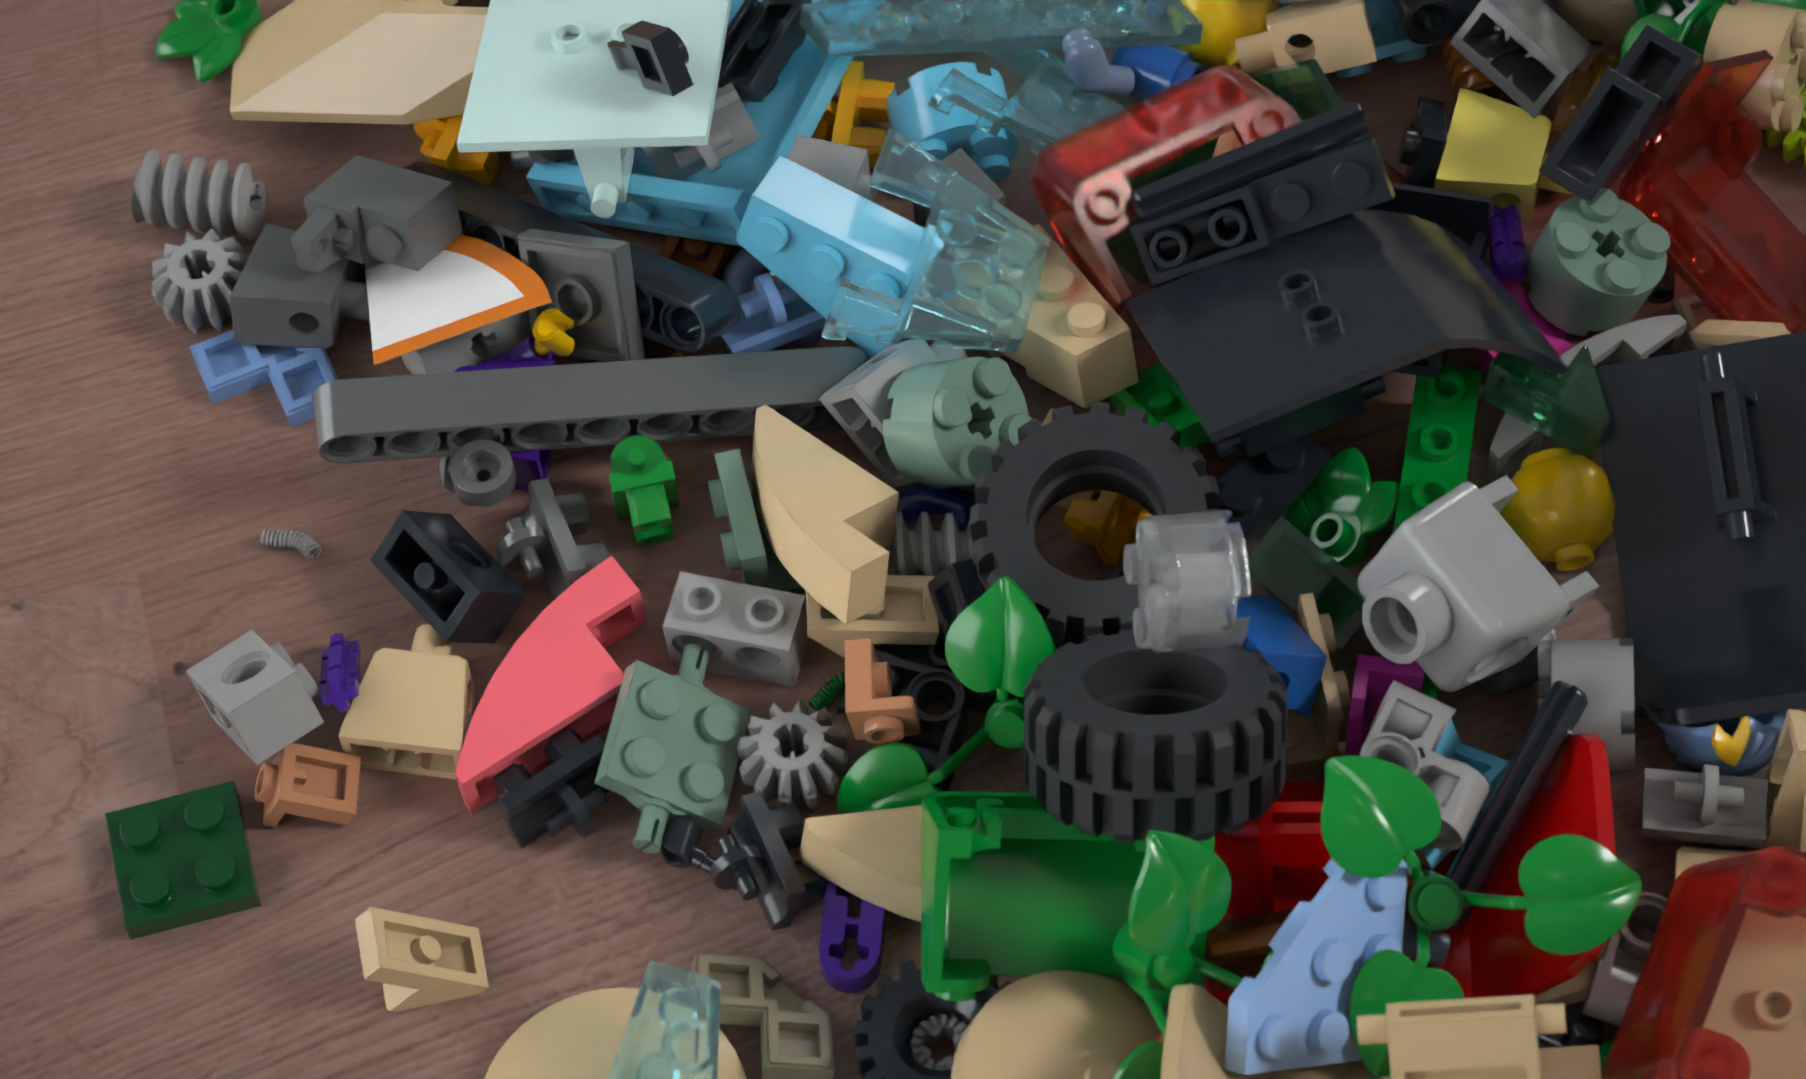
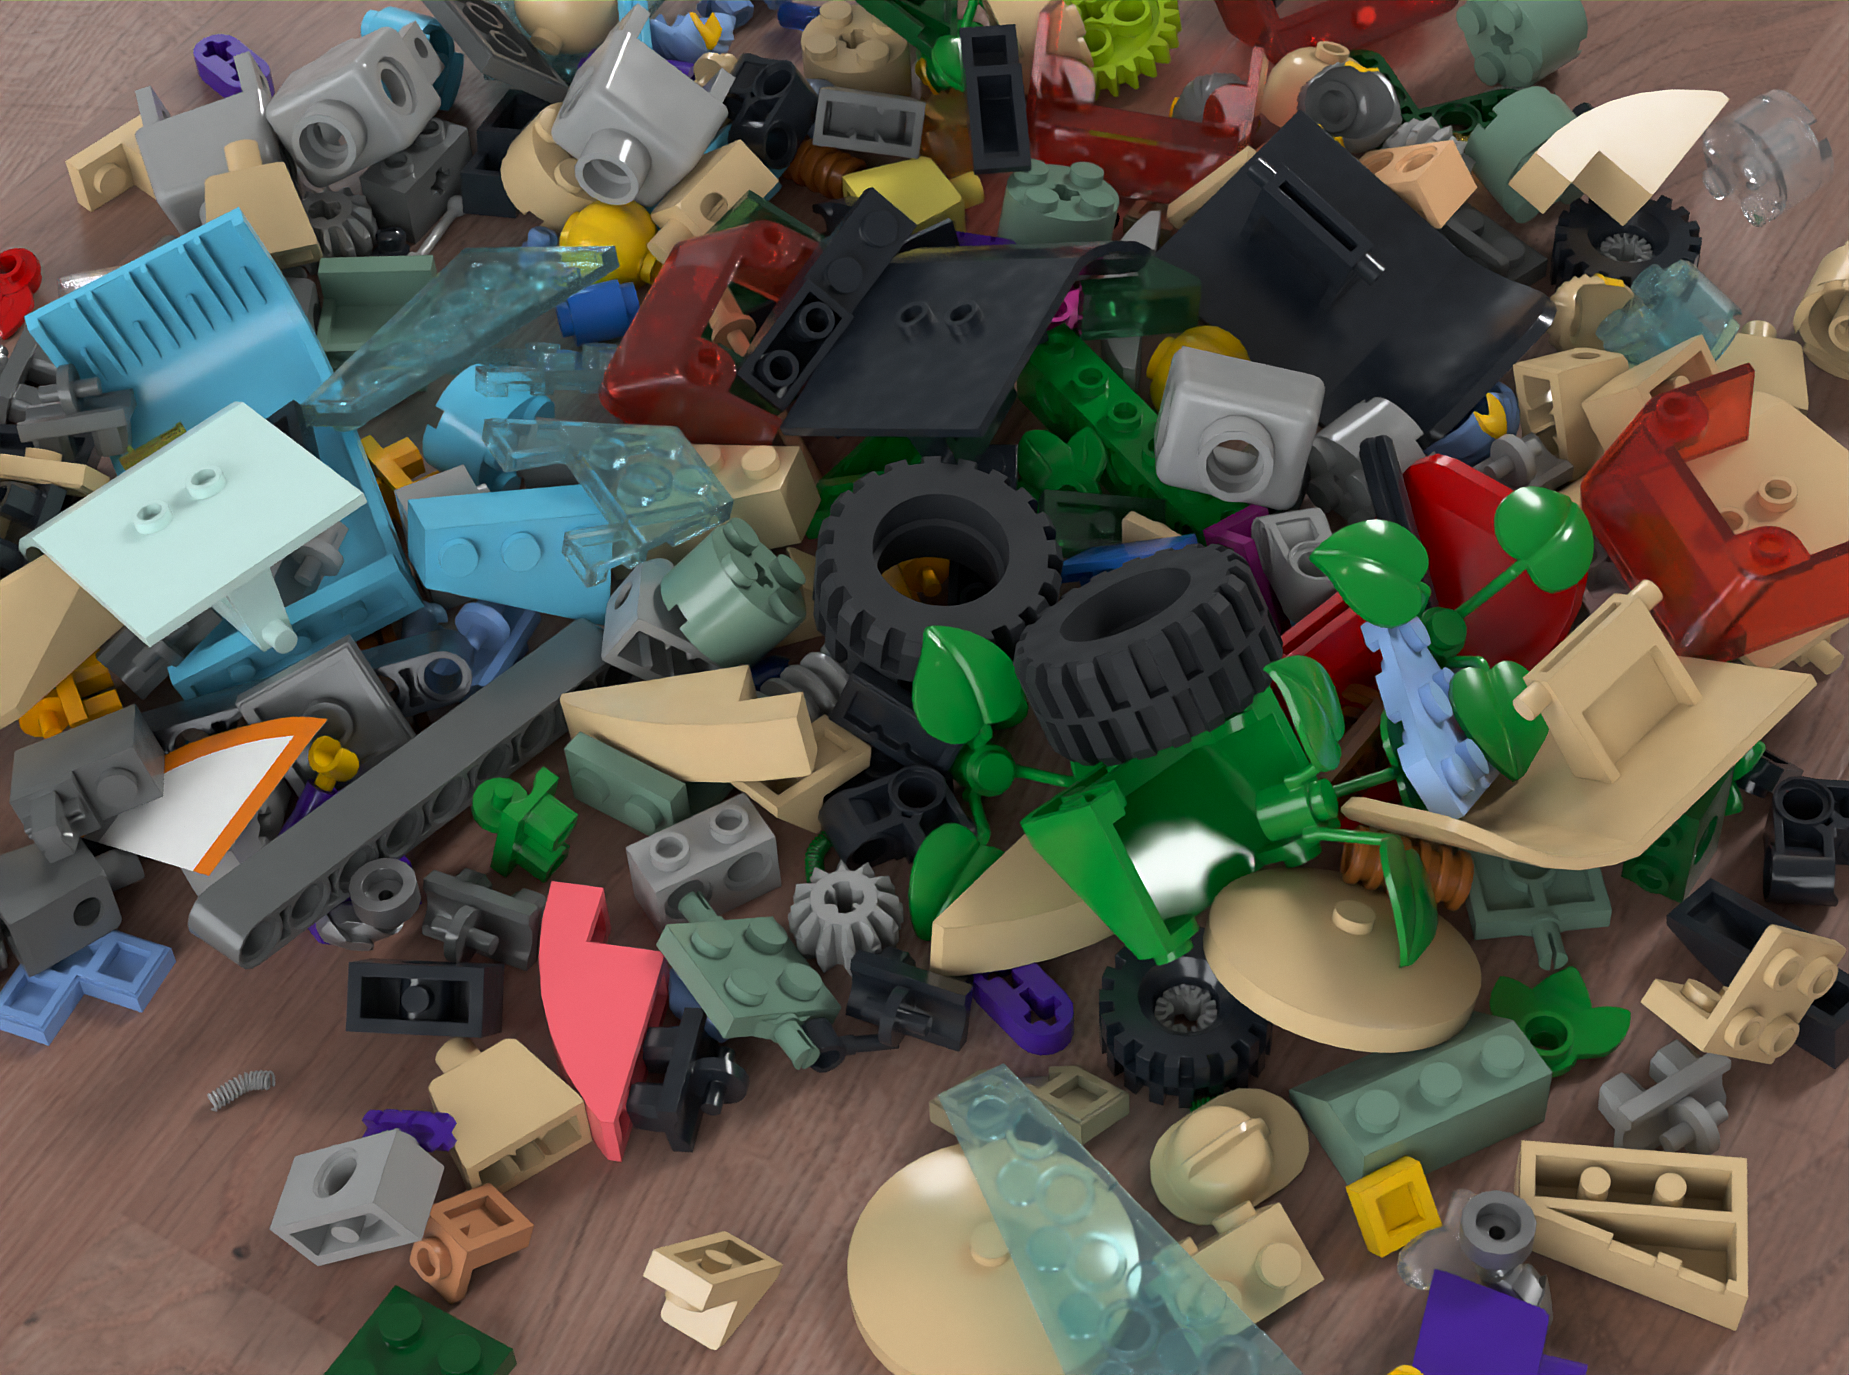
camera: 45 degrees left, 10 degrees down
black plate [607,20,694,96] -> none
nougat bracket [844,638,920,744] -> none
sand blue arm [1062,28,1135,96] -> none
clear brick [1123,510,1250,653] -> none
black axle [1130,103,1369,222] -> none

